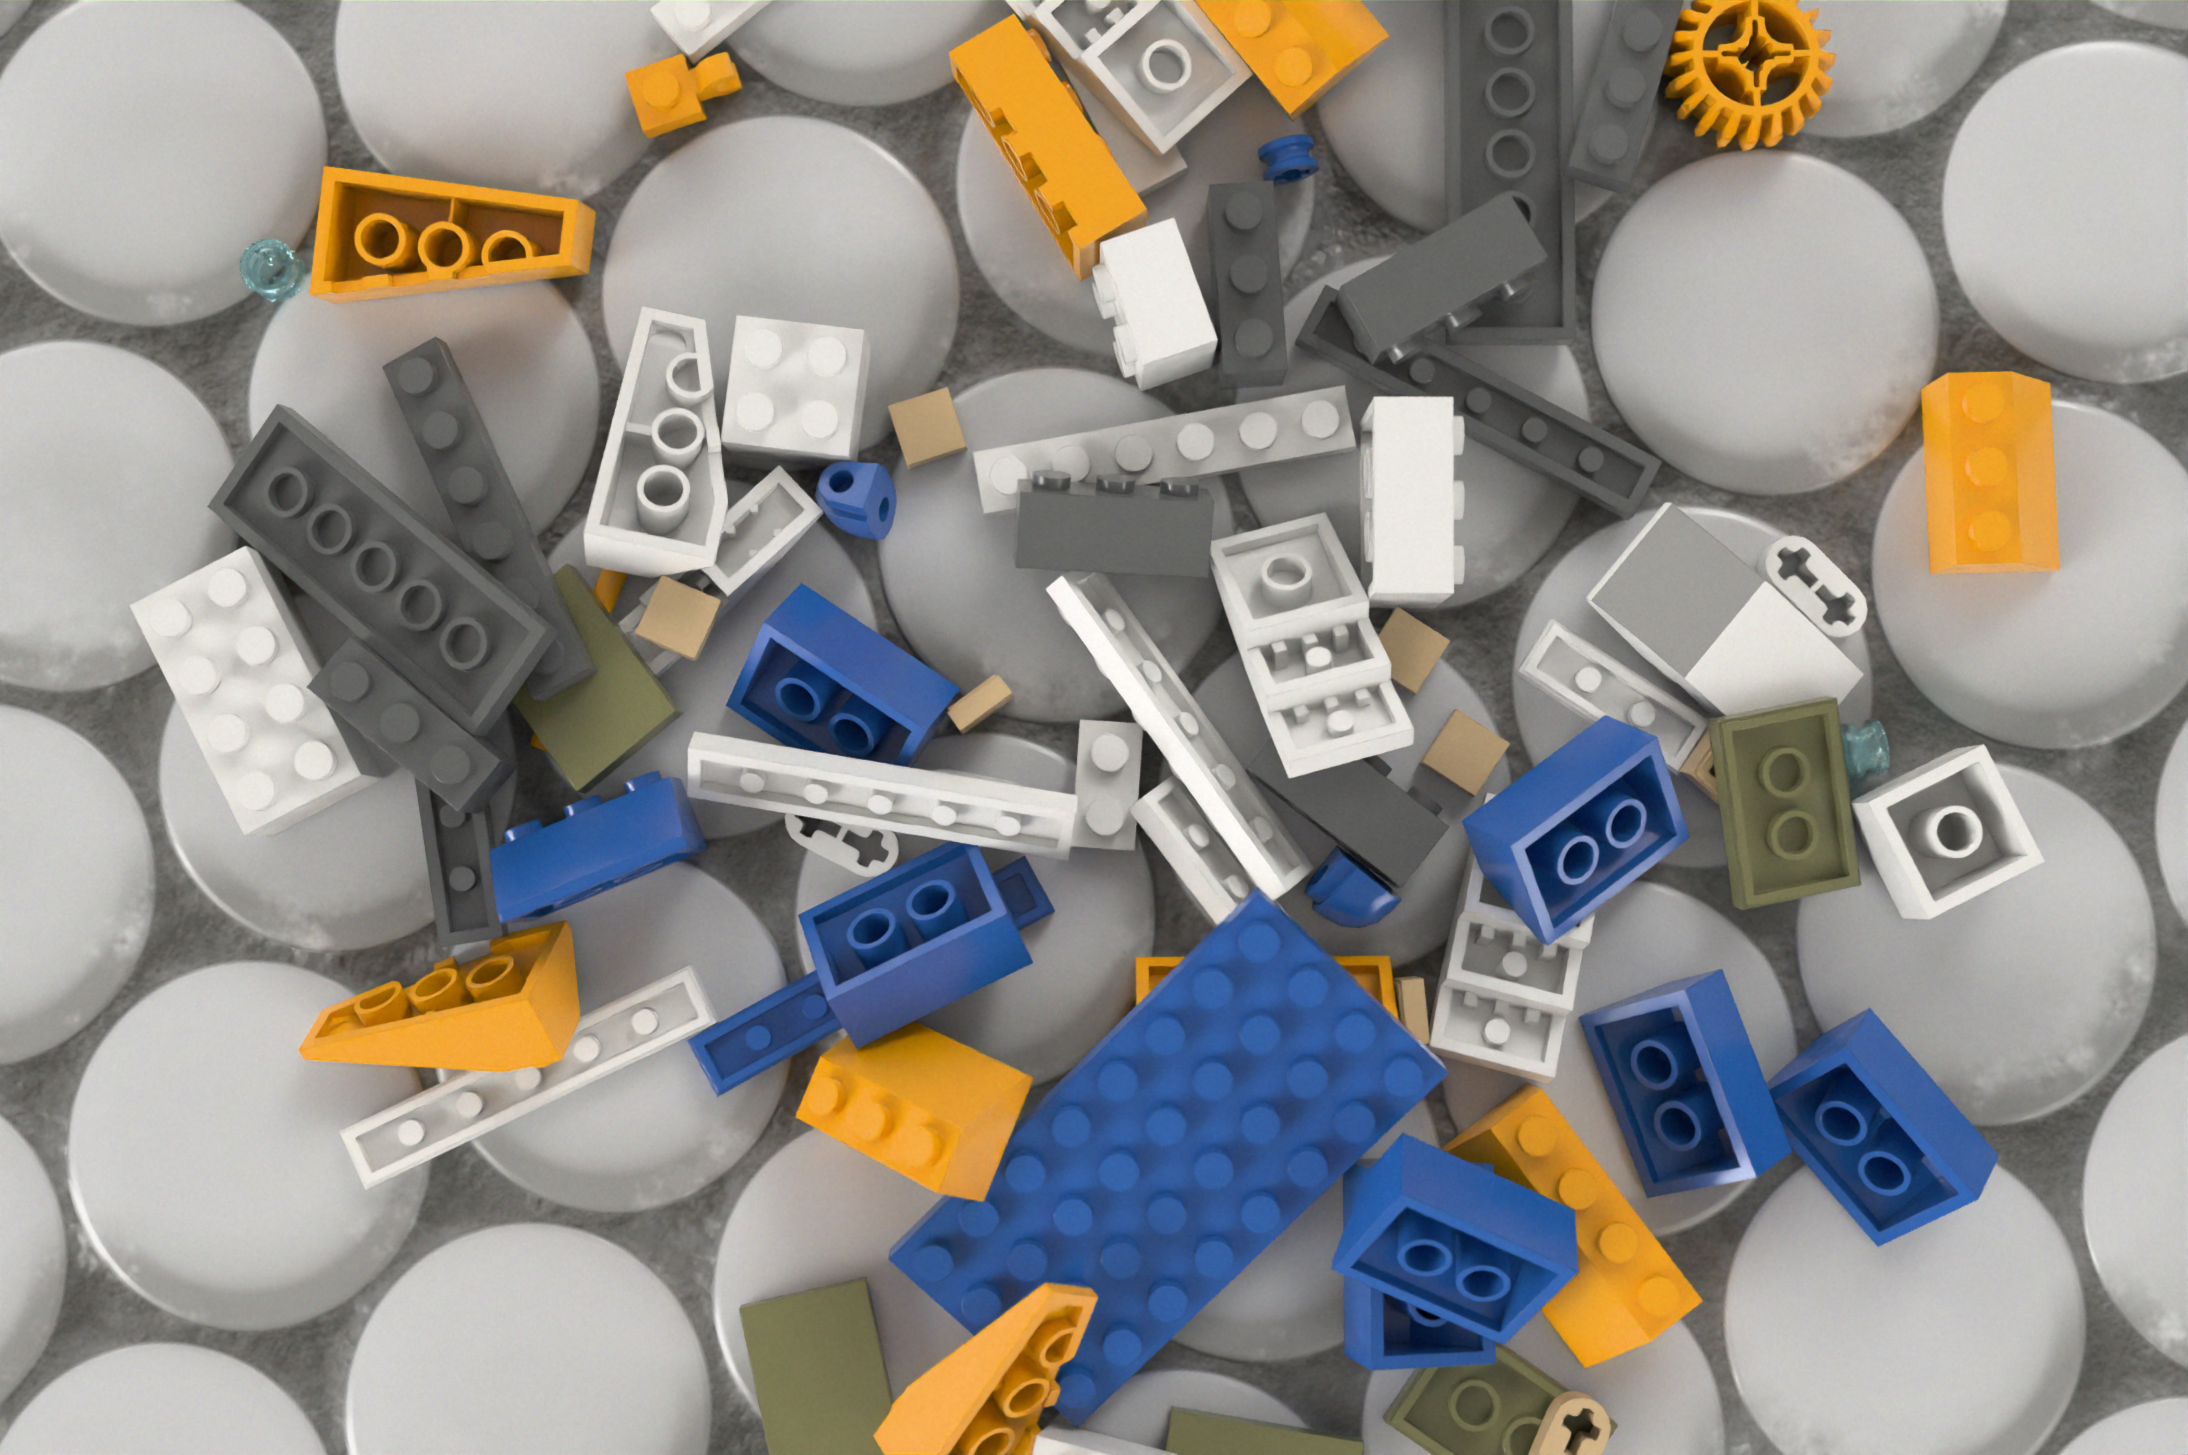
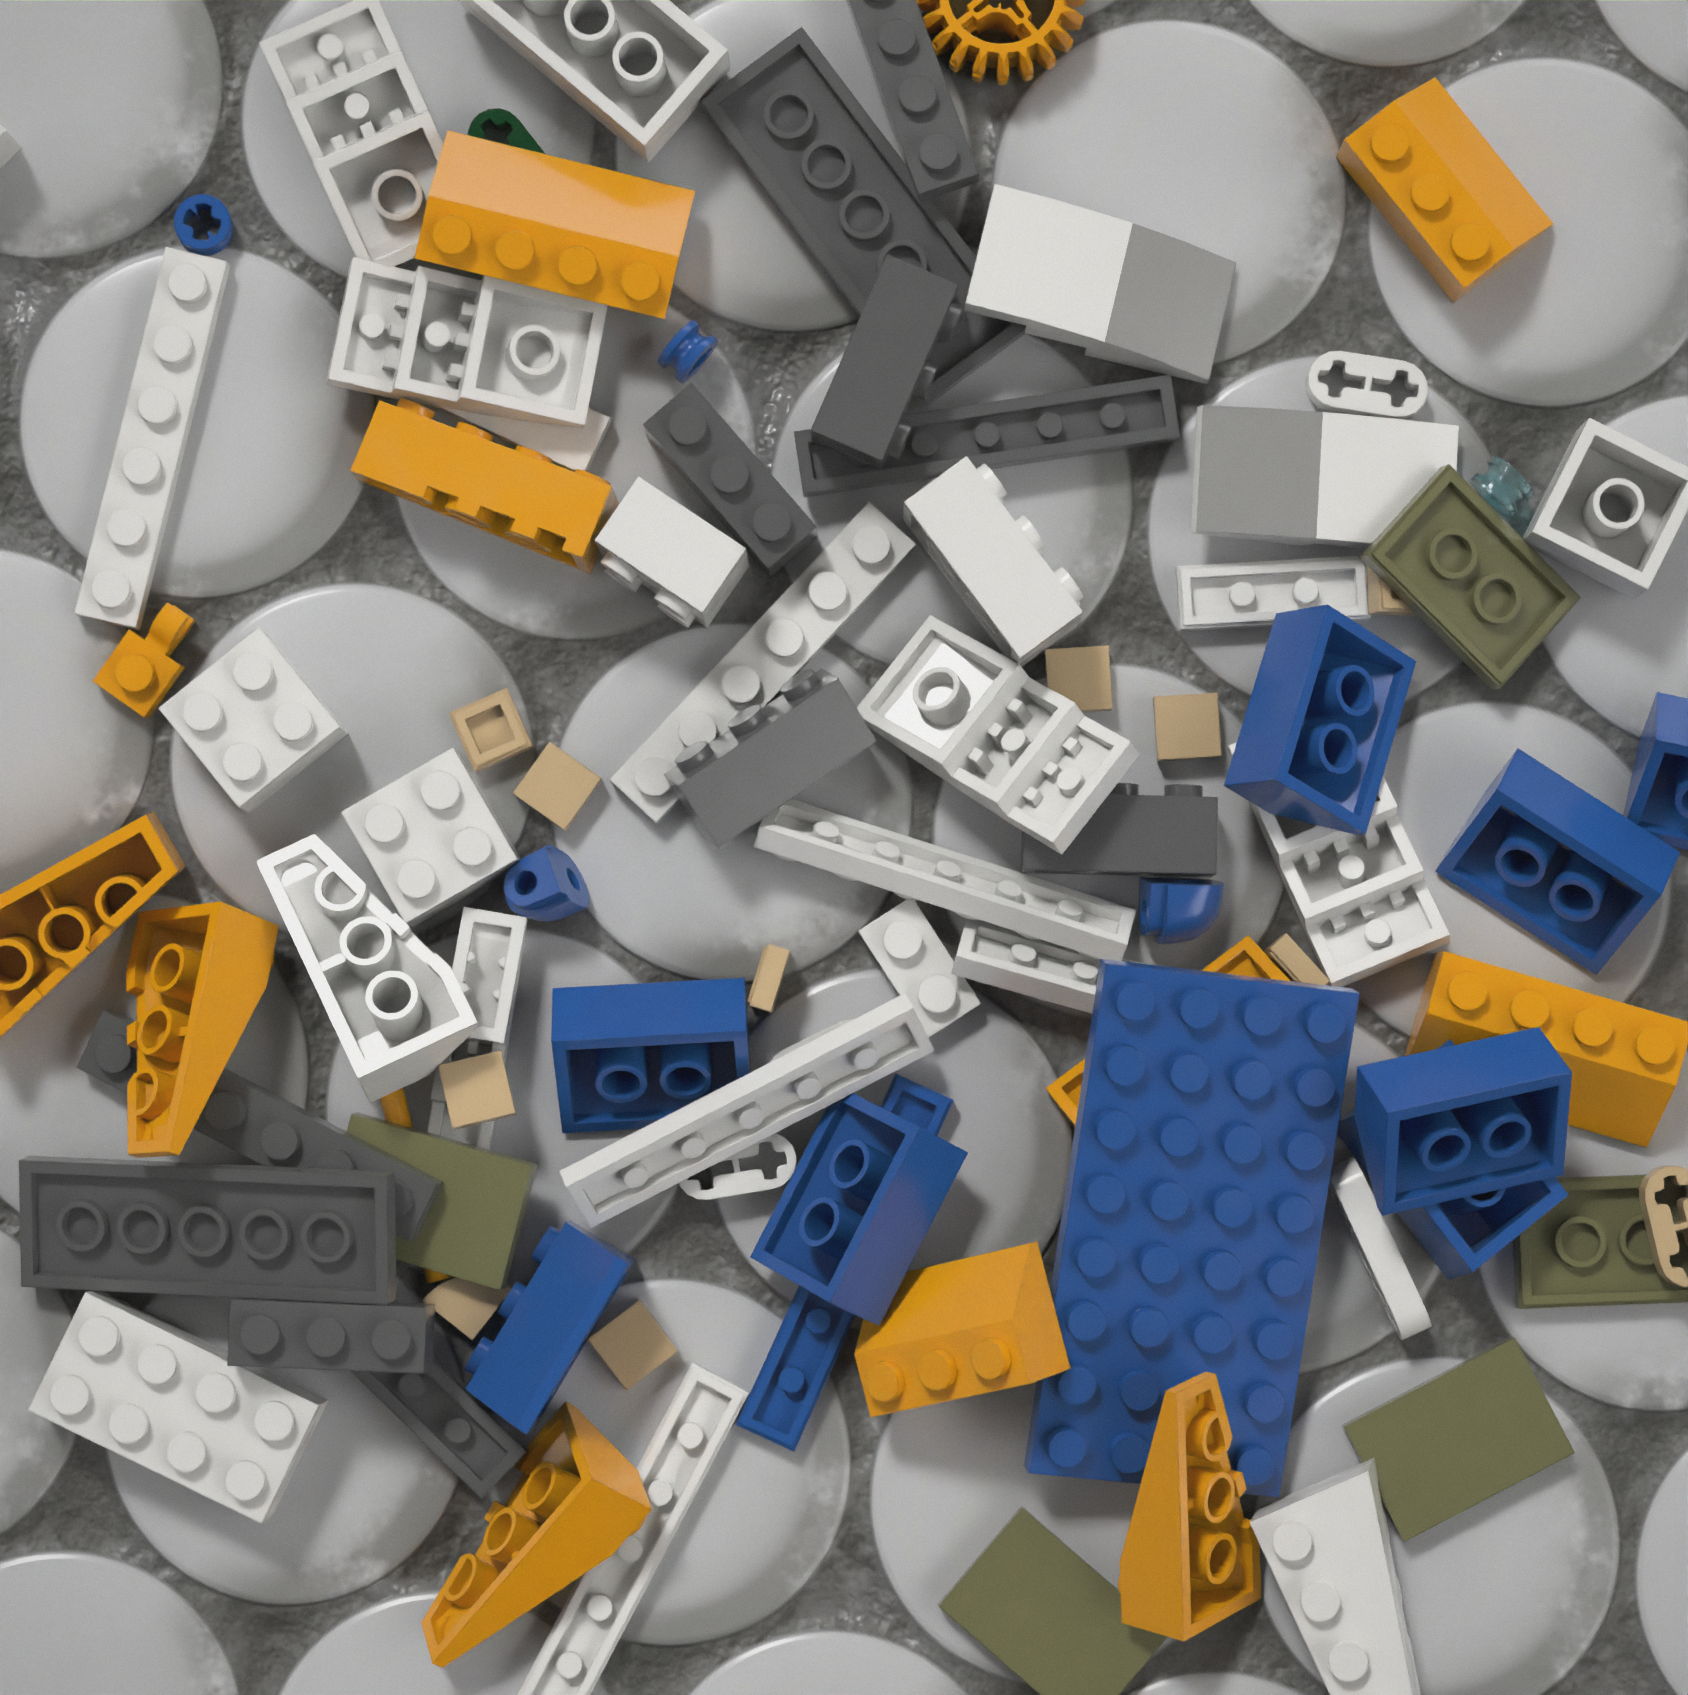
camera: 30 degrees left, 0 degrees up
none -> light orange wedge [126,901,279,1158]
none -> white brick [158,627,349,813]
none -> tan tile [422,1278,512,1340]
none -> tan tile [449,688,534,773]
none -> tan tile [588,1300,679,1390]
none -> white slope [964,184,1236,384]
none -> white beam [1329,1157,1432,1340]

